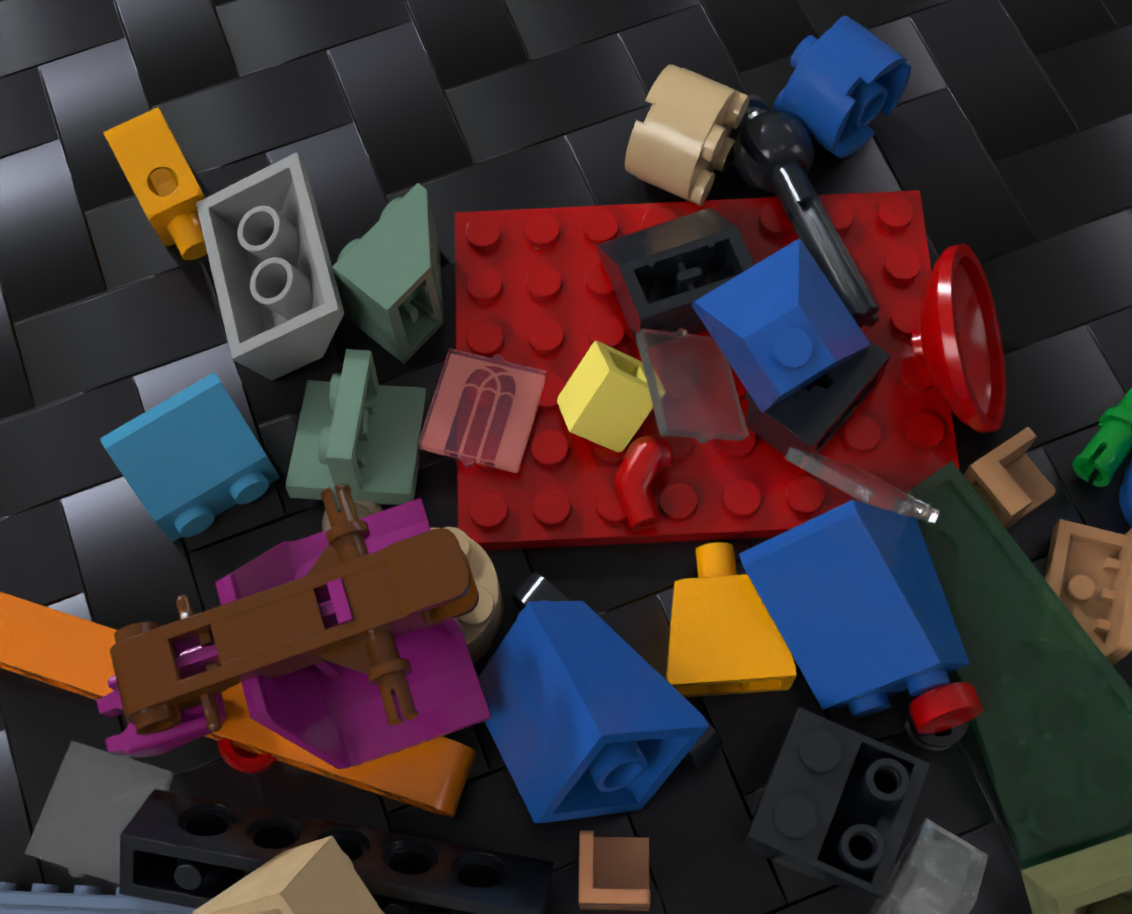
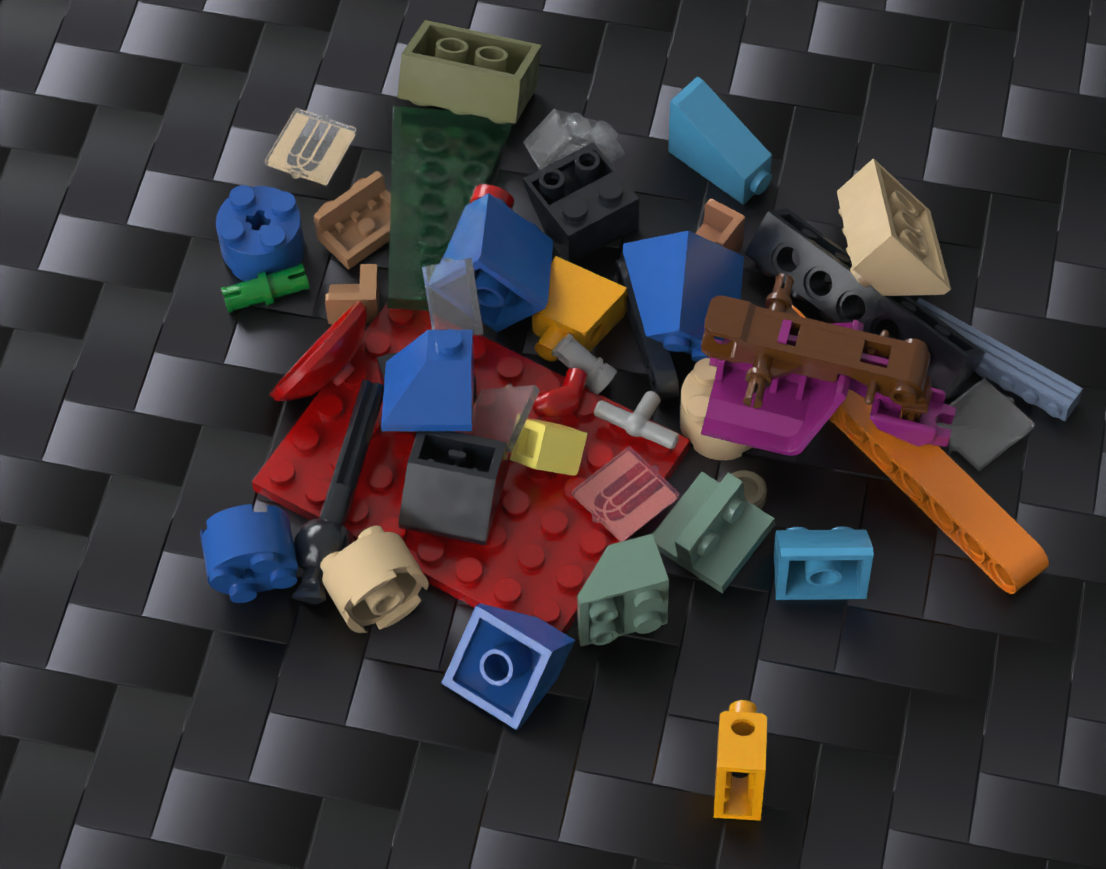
camera: 150 degrees left, 10 degrees down
light grey slope [196,152,344,381] -> none
none -> blue slope [441,603,575,730]
none -> light grey pin [551,333,617,395]
none -> light grey piece [594,391,679,449]

